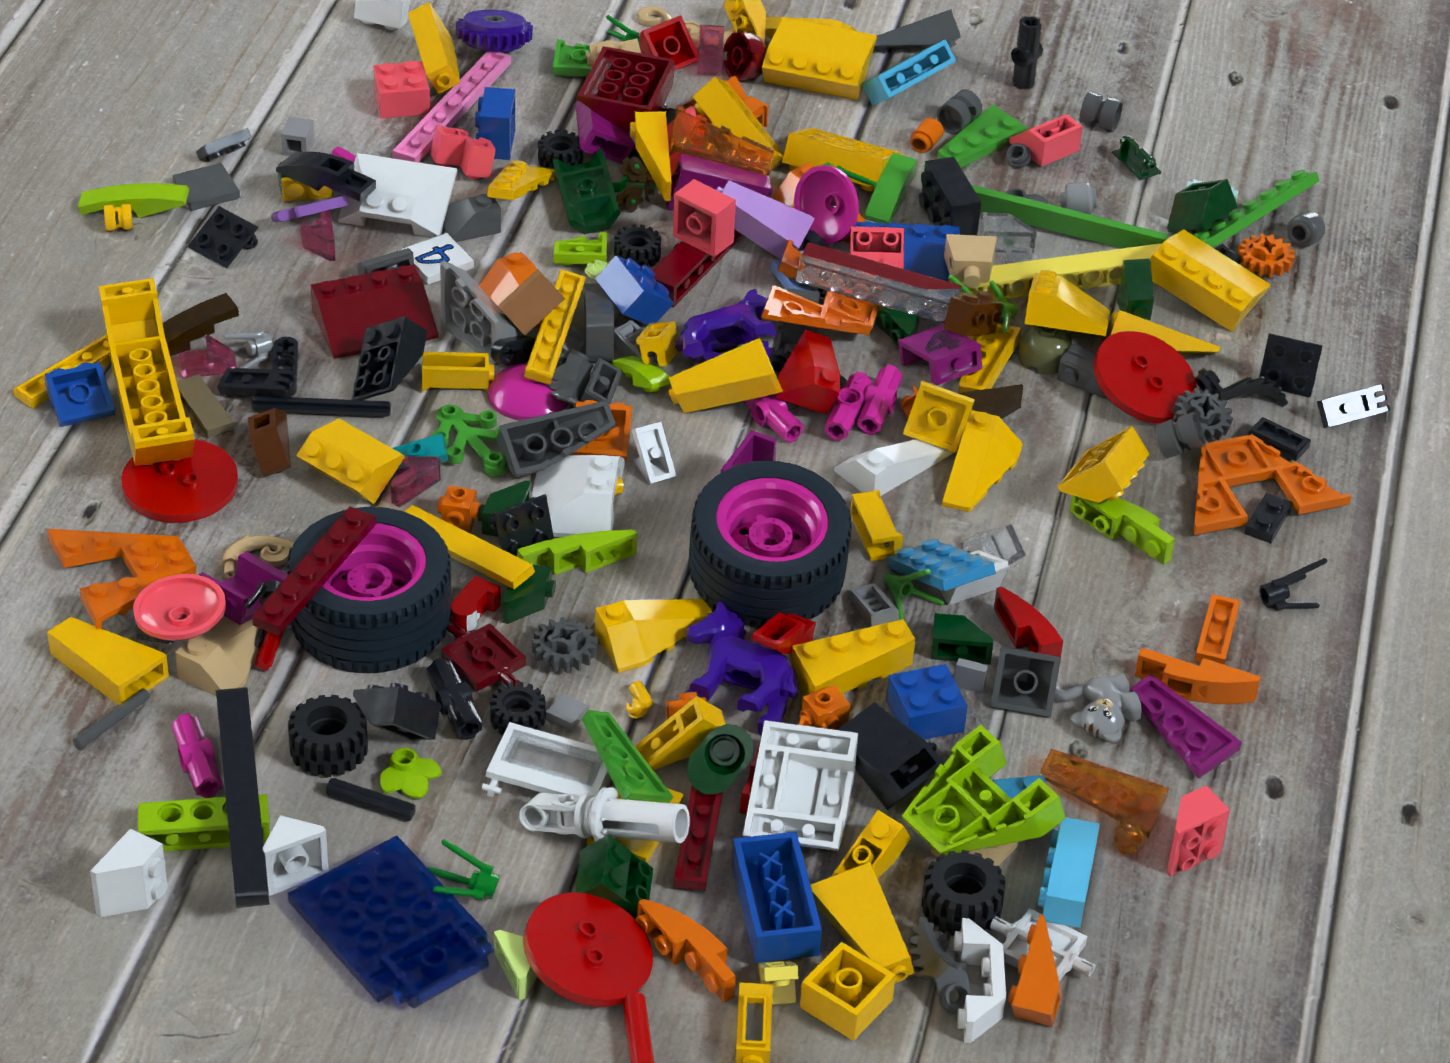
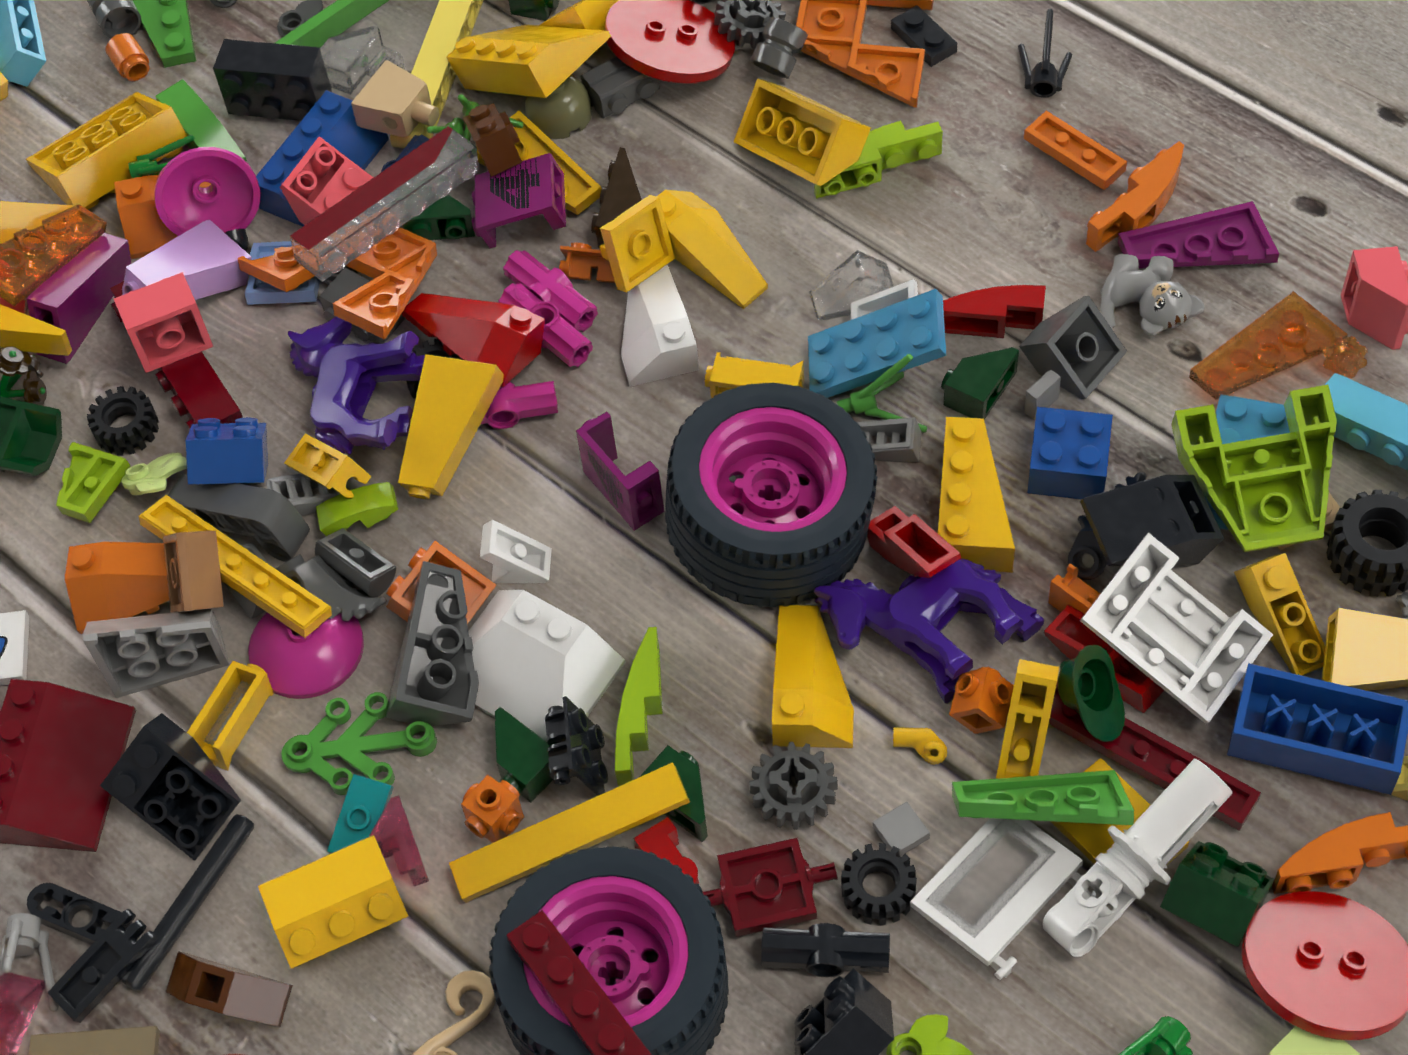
camera: 55 degrees left, 15 degrees up
black beam [491,335,536,366] -> none
orange brick [800,685,850,730] -> none

